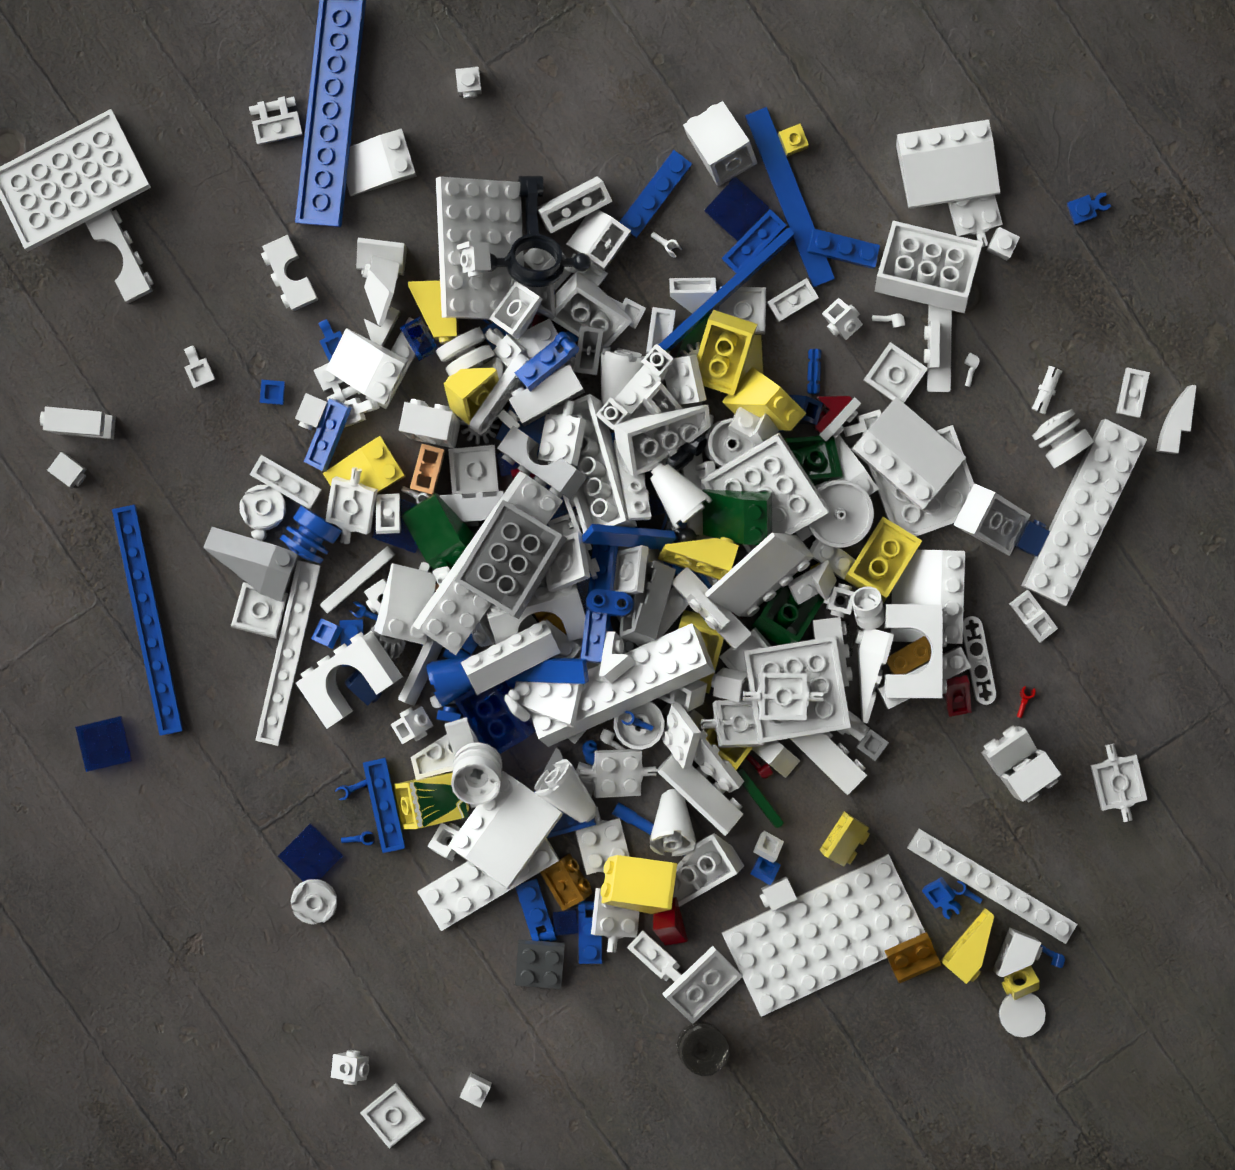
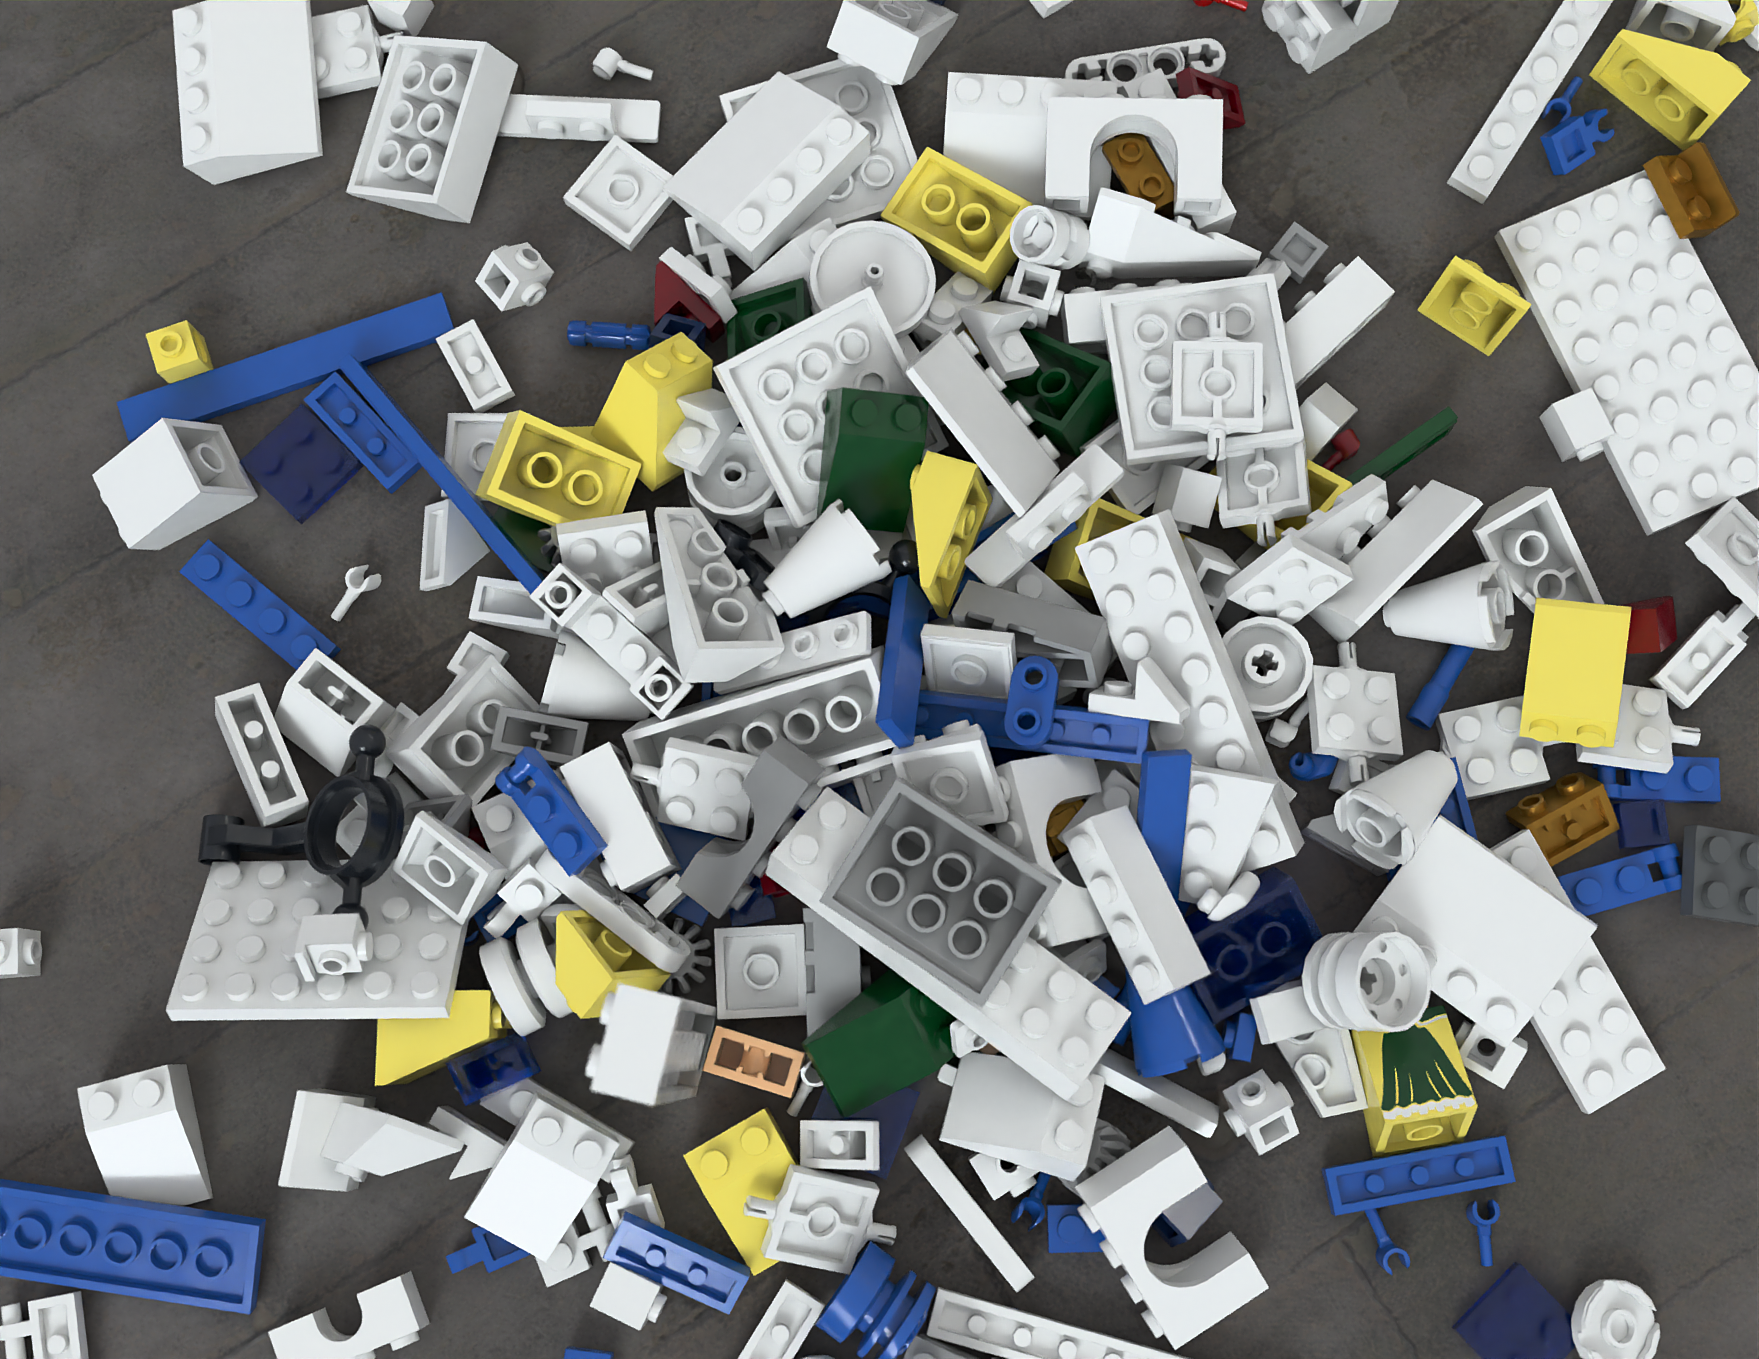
camera: 85 degrees left, 10 degrees down
plate [311,618,343,649] -> none
blue hand [621,711,654,731] -> none
blue plate [750,856,781,885] -> none
white plate [753,831,784,863] -> none
blue plate [807,229,880,269] -> none
white hand [872,314,905,328] -> none

